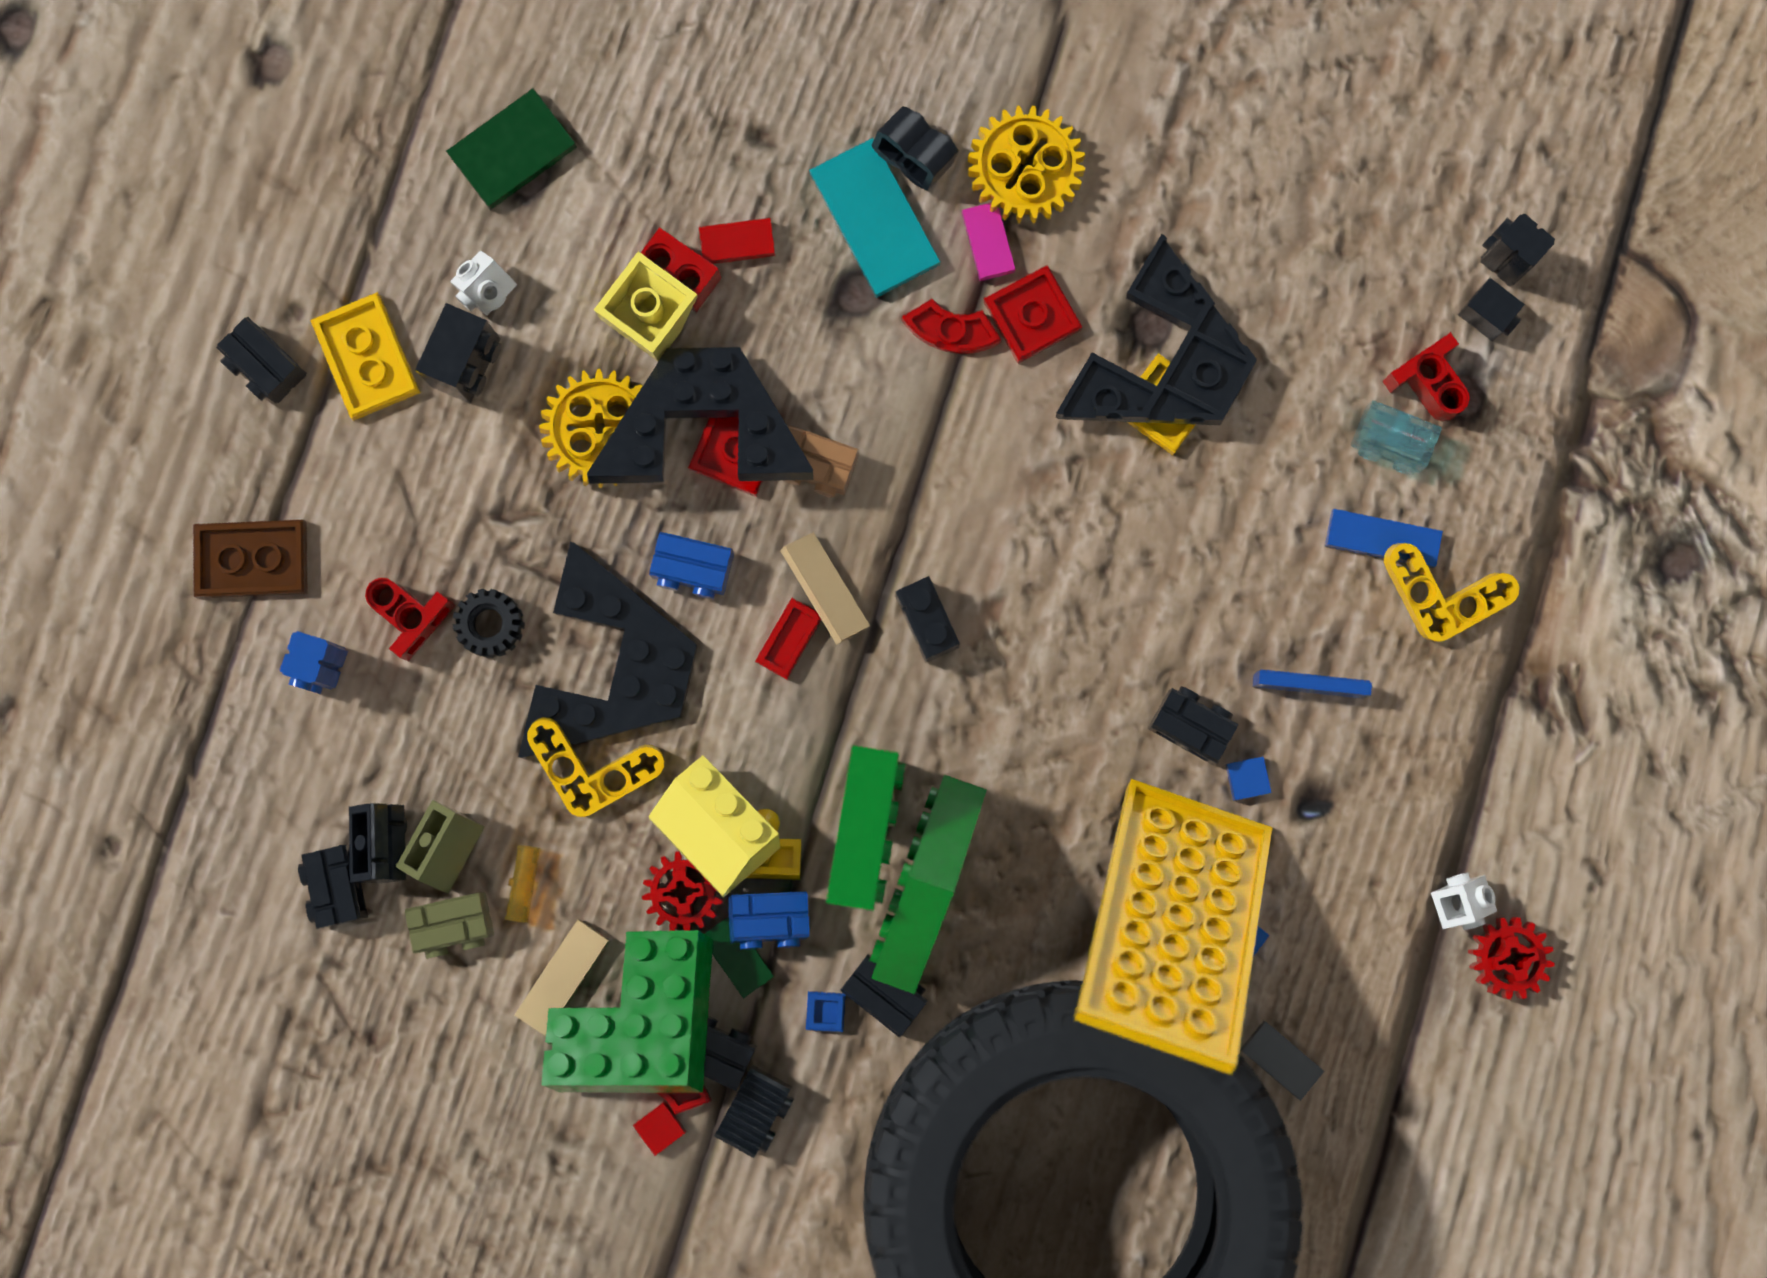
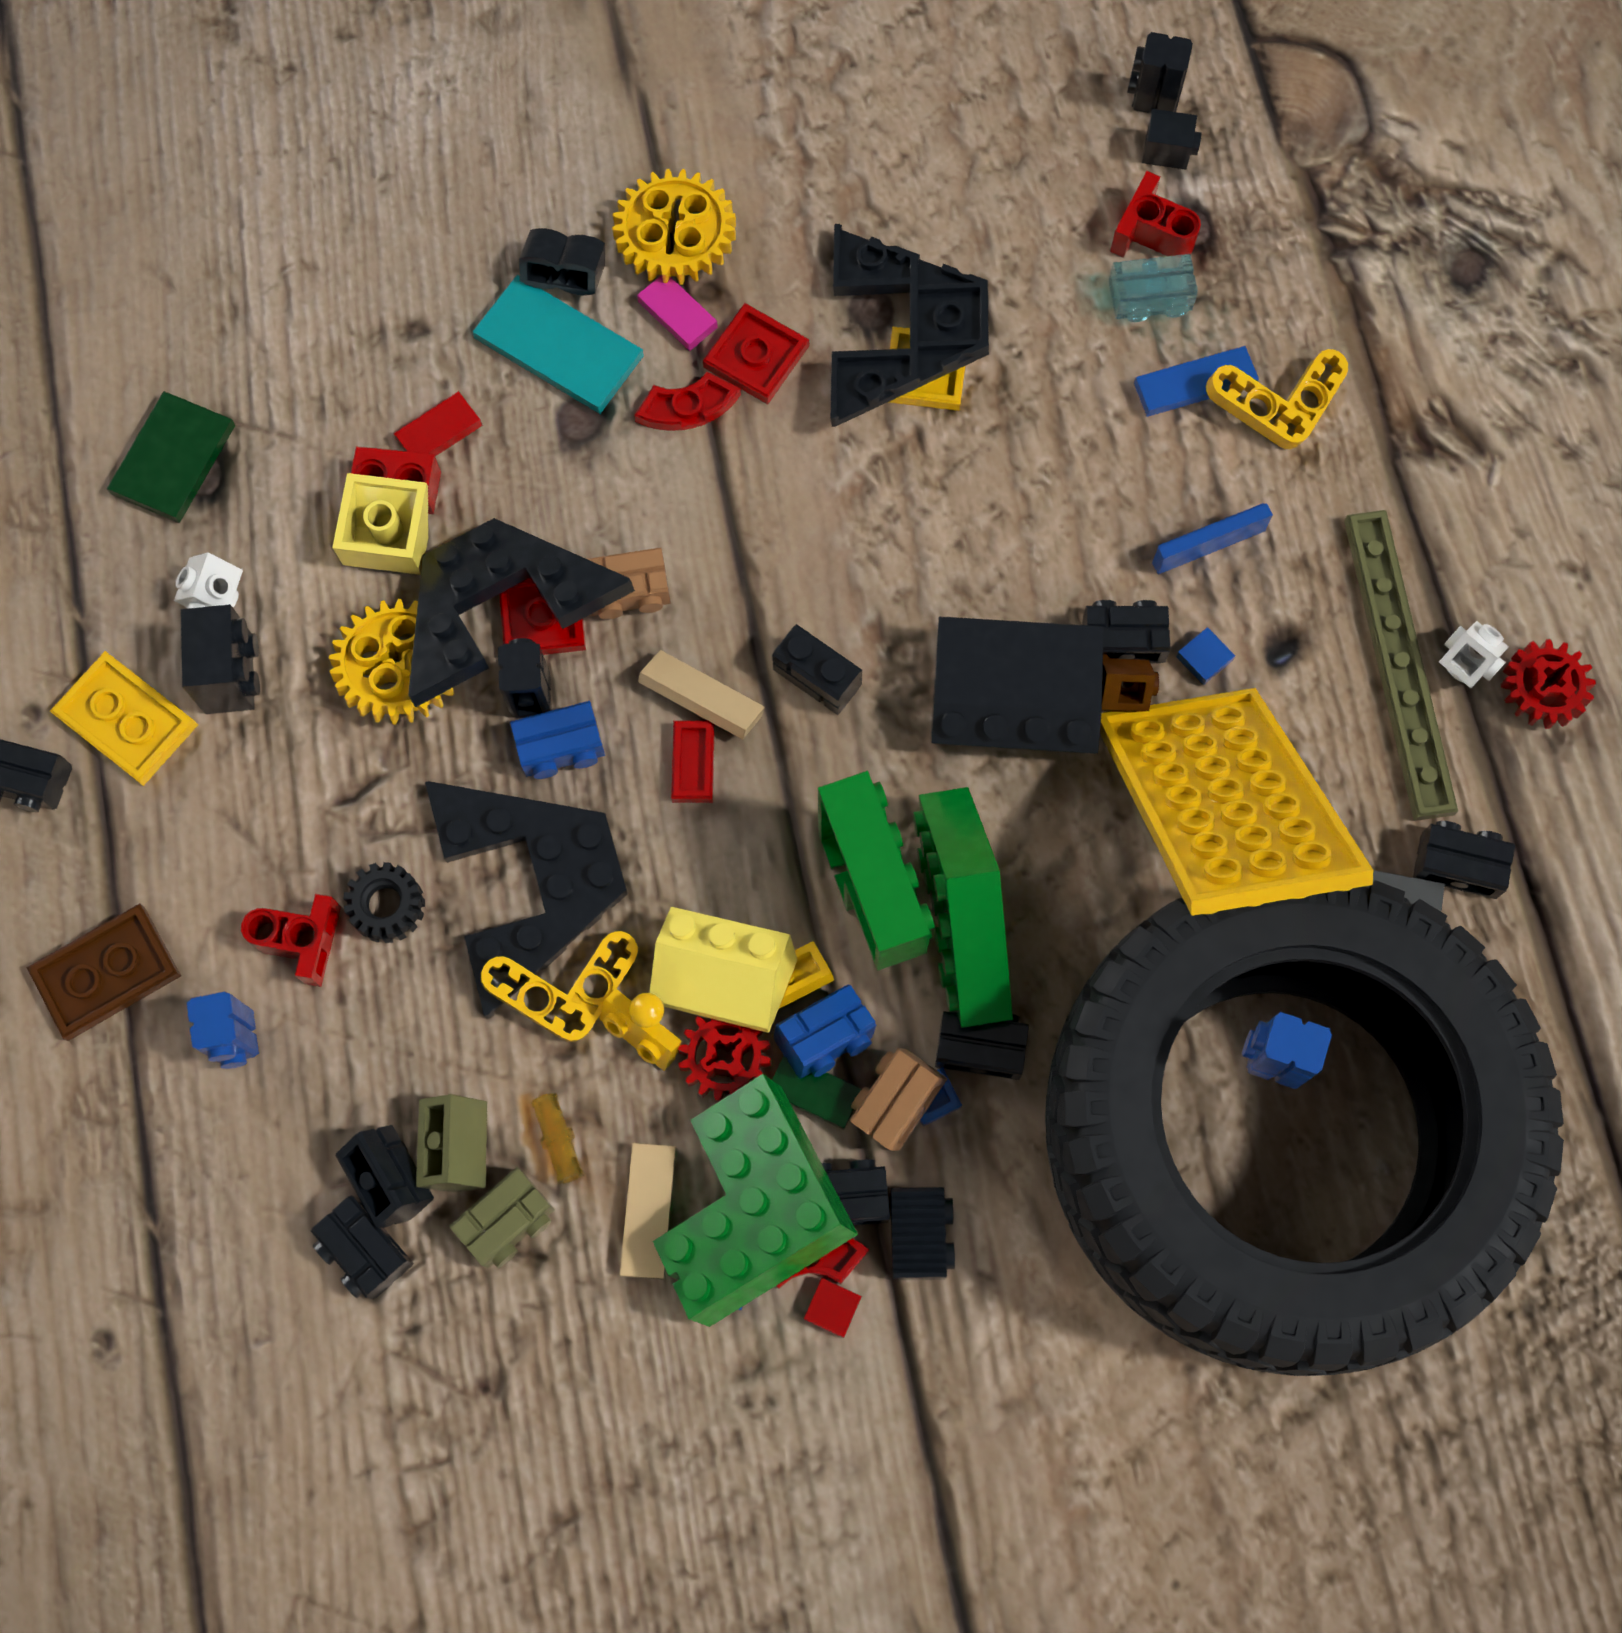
camera: 30 degrees left, 10 degrees down
none -> black brick [498,638,552,719]
none -> yellow plate [599,989,682,1071]
none -> medium nougat brick [850,1048,947,1151]
none -> black slope [930,616,1104,754]
none -> reddish brown brick [1102,654,1159,711]
none -> blue brick [1242,1012,1332,1089]
none -> olive tile [1344,510,1458,821]
none -> black brick [1413,821,1515,899]

